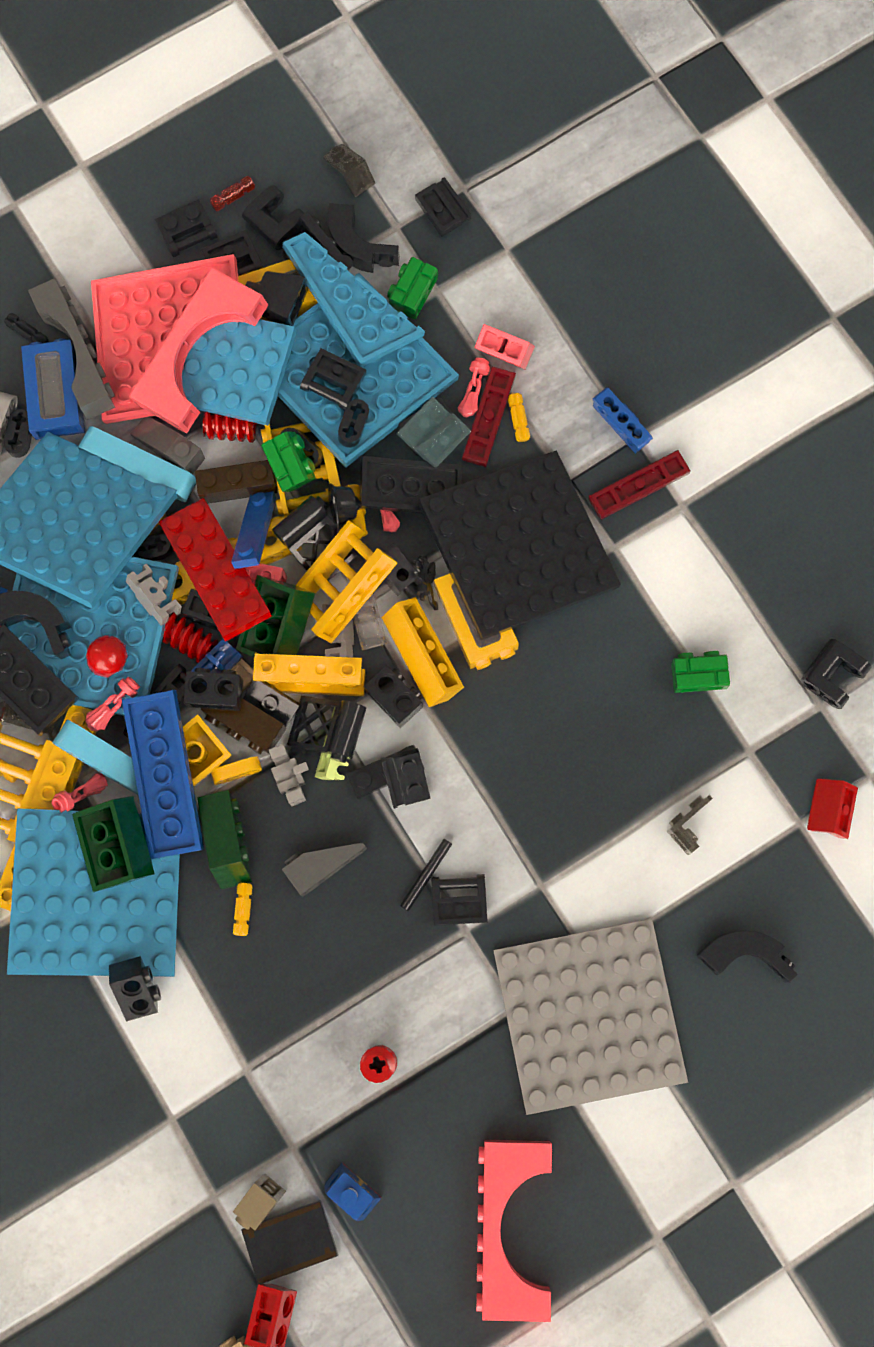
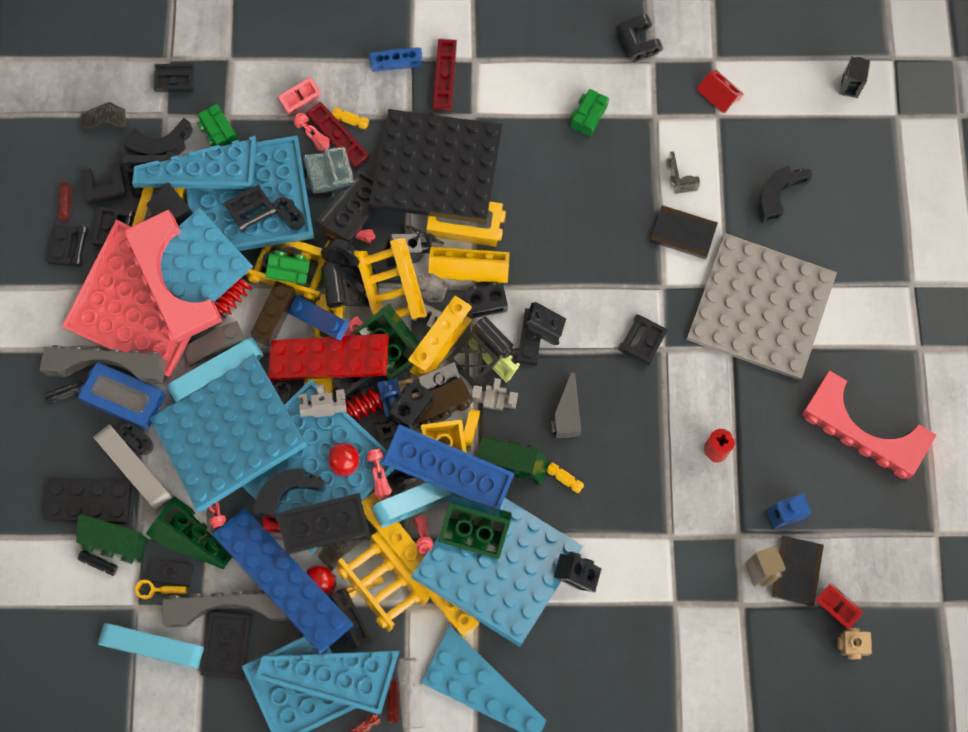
camera: 65 degrees left, 5 degrees down
black bar [400,839,452,912] -> none
none -> black tile [650,205,718,259]

